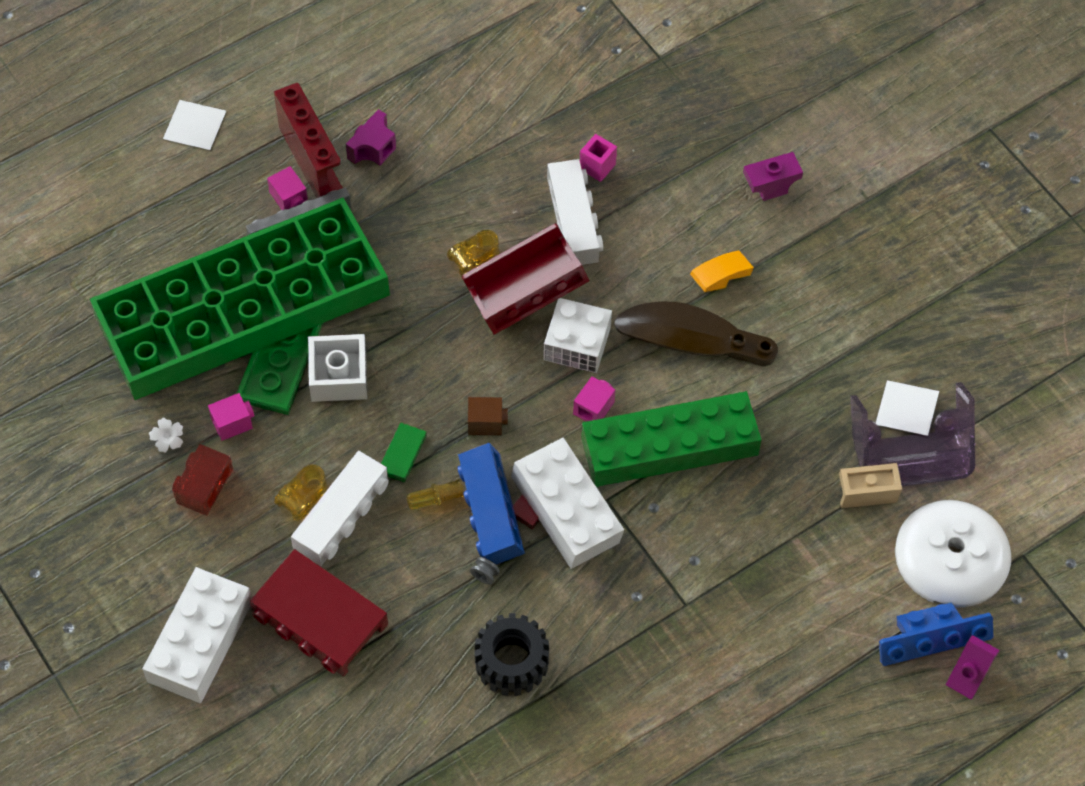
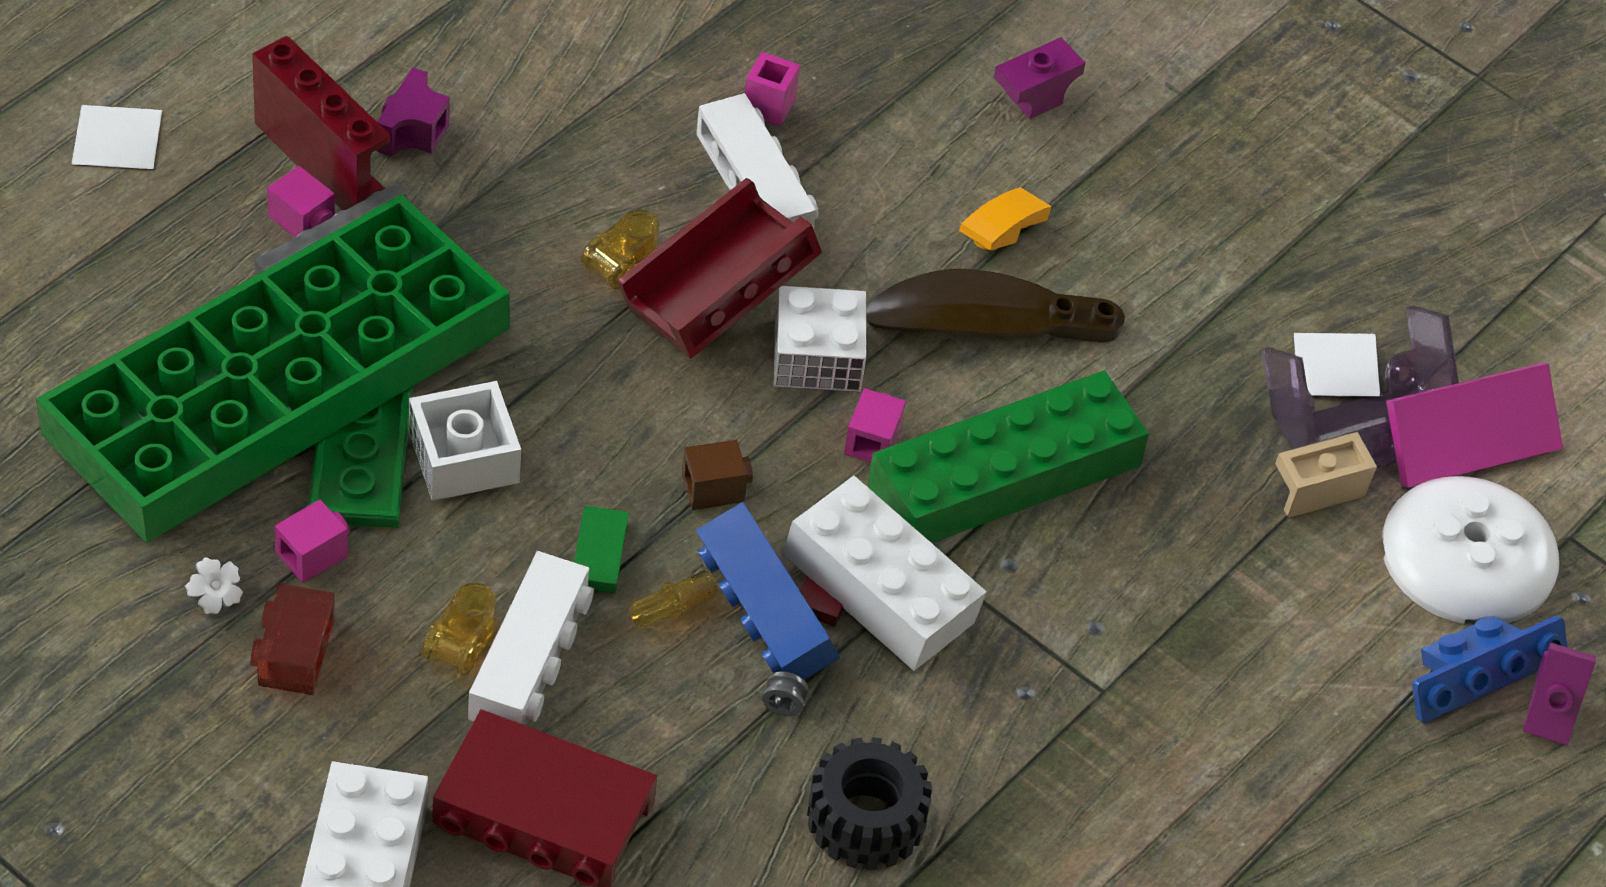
camera: 20 degrees left, 10 degrees down
none -> dark pink tile [1386,363,1563,488]

